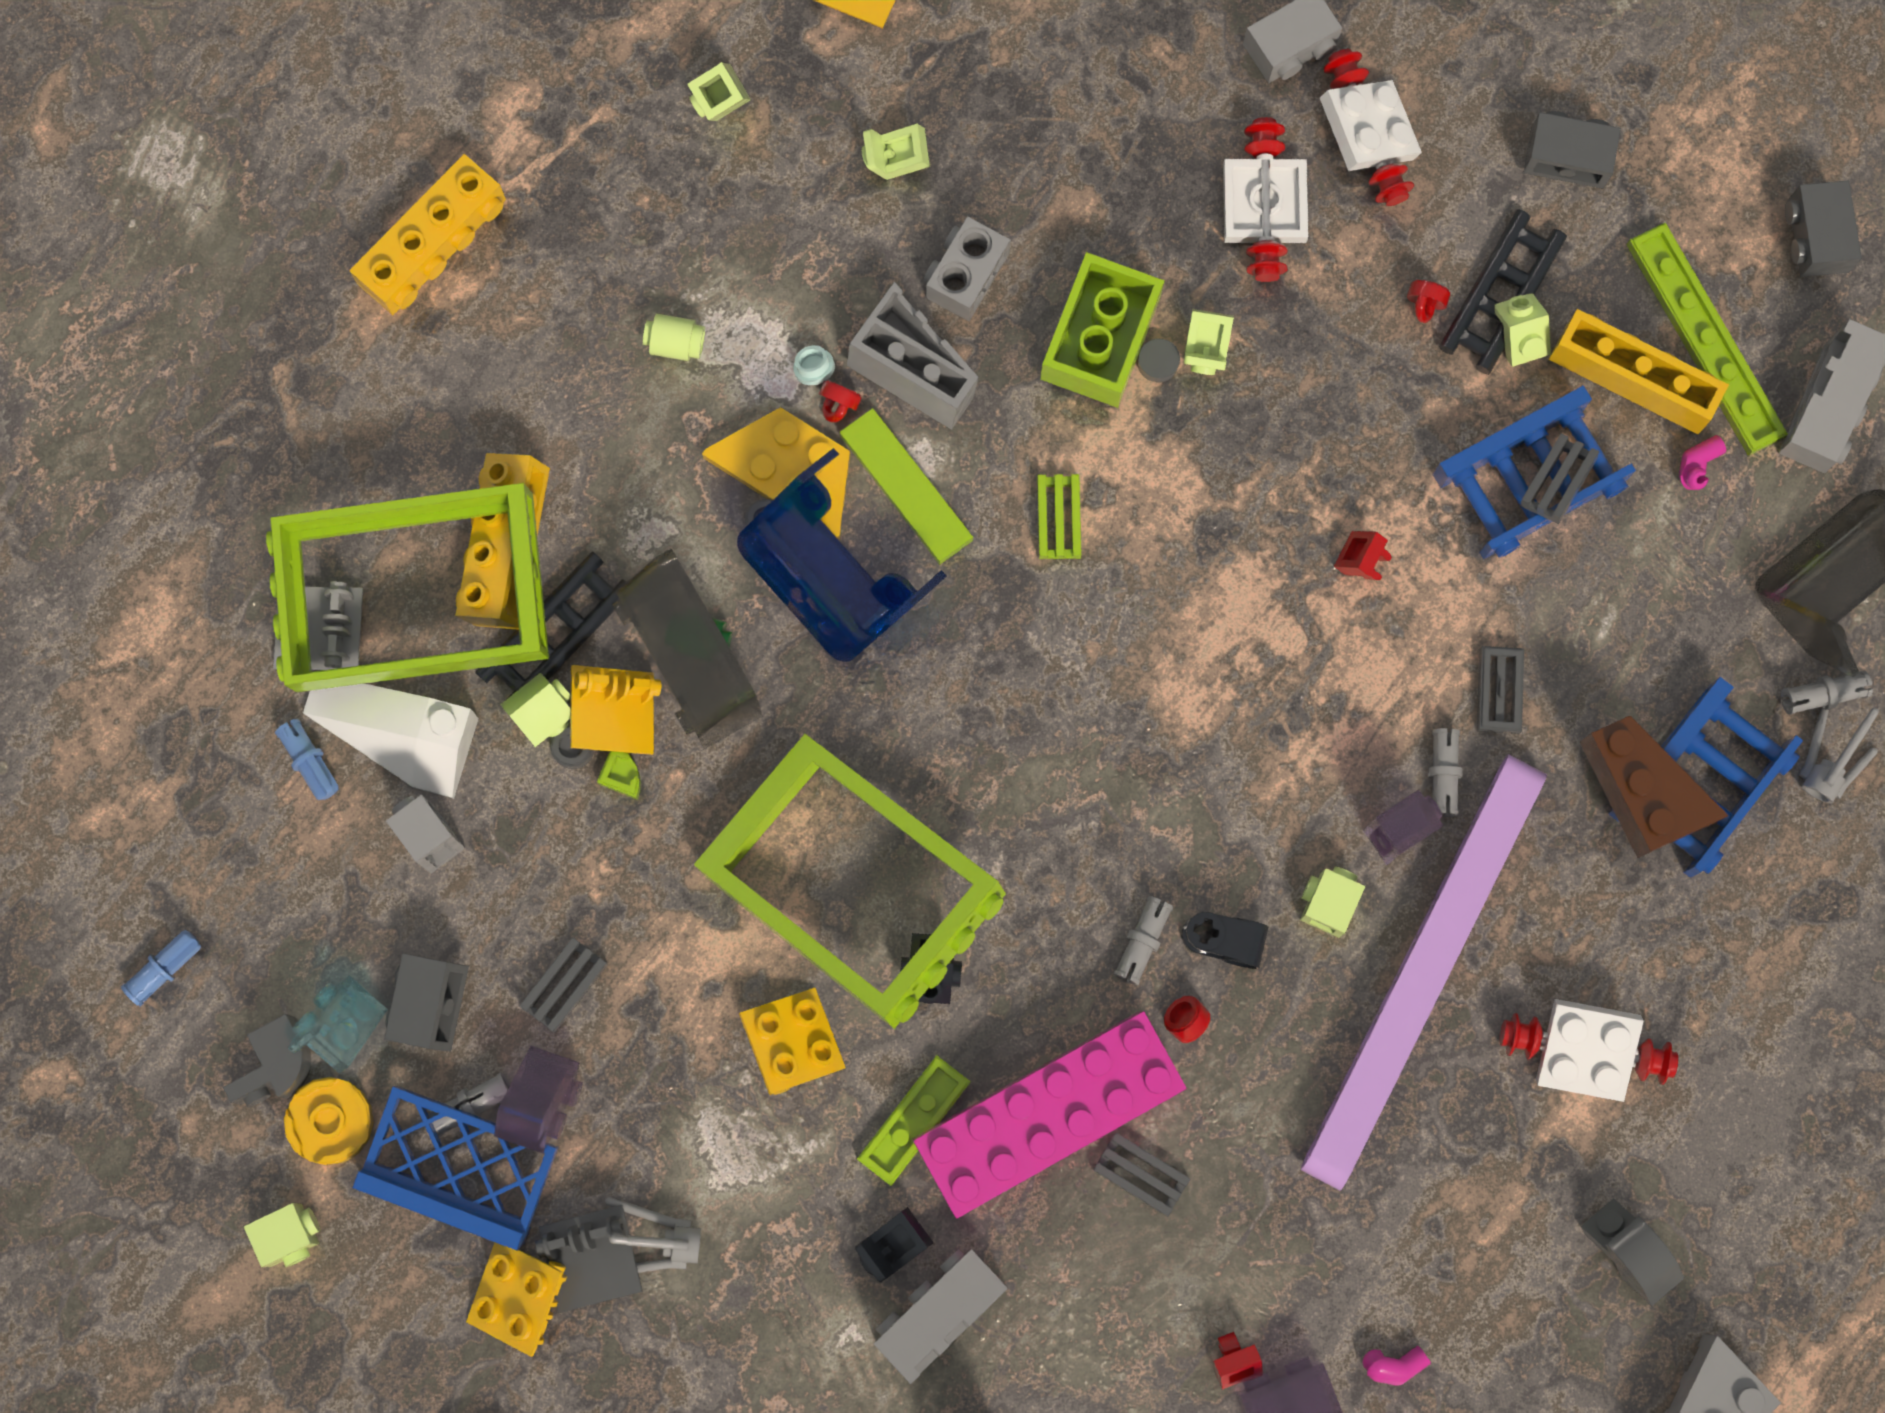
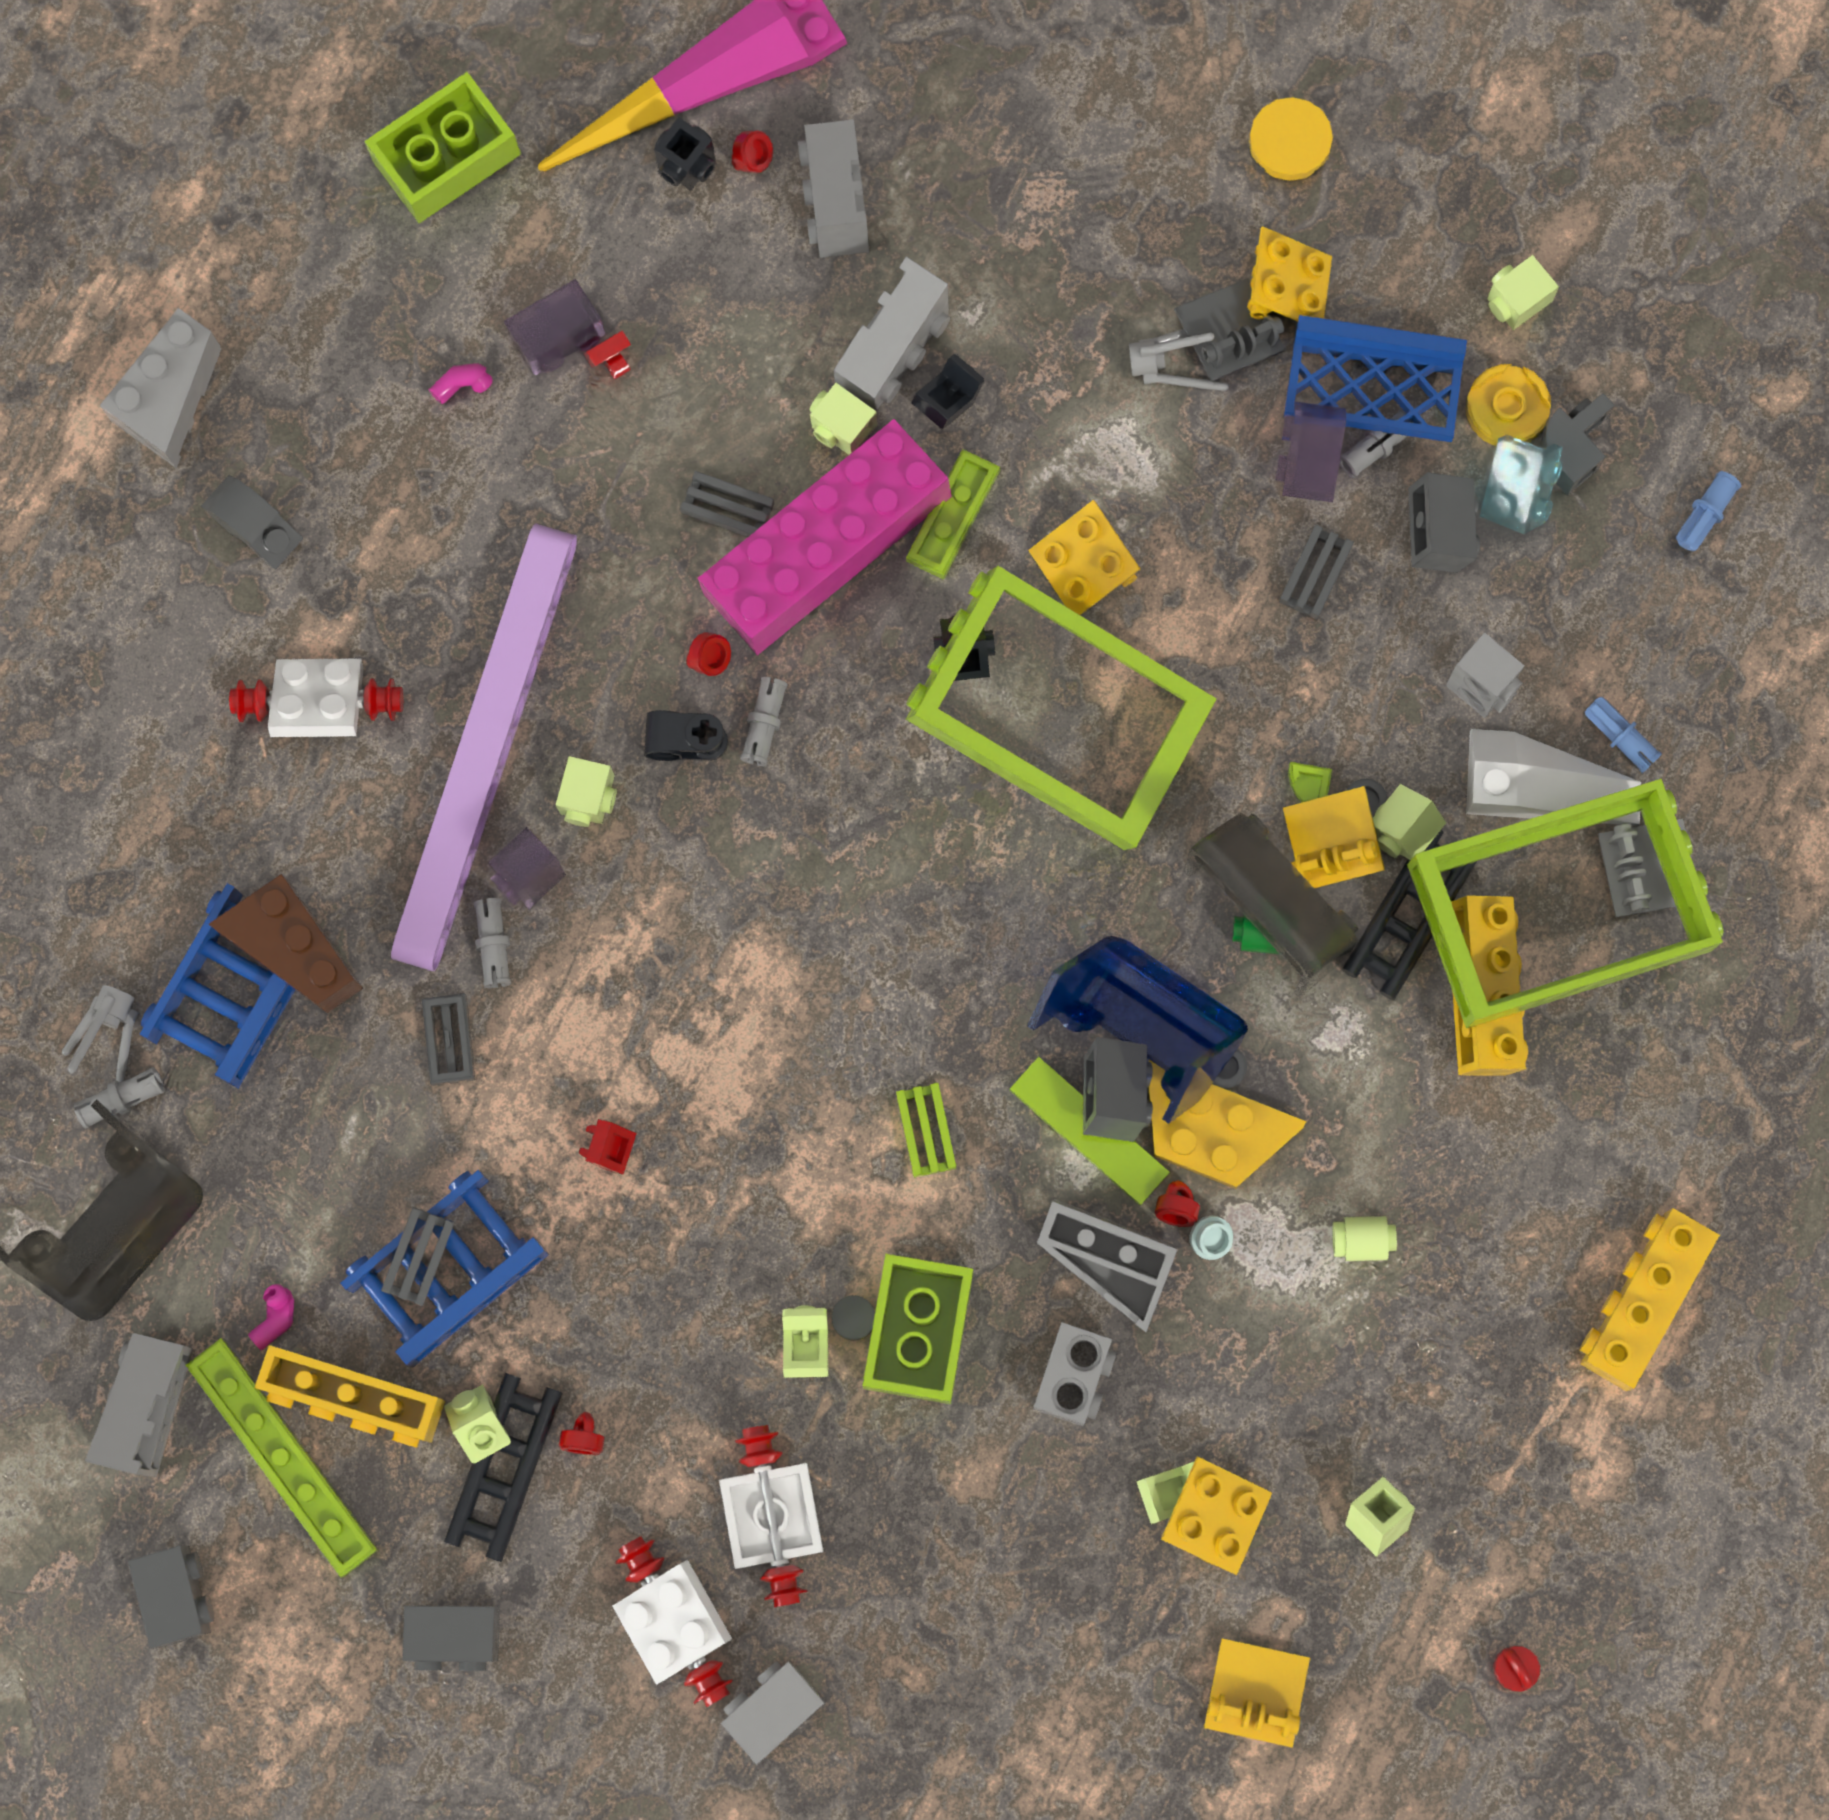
camera: 175 degrees right, 0 degrees up
none -> yellowish green brick [810,383,877,455]
none -> dark grey brick [1083,1037,1153,1142]
none -> yellow hinge [1161,1456,1272,1575]

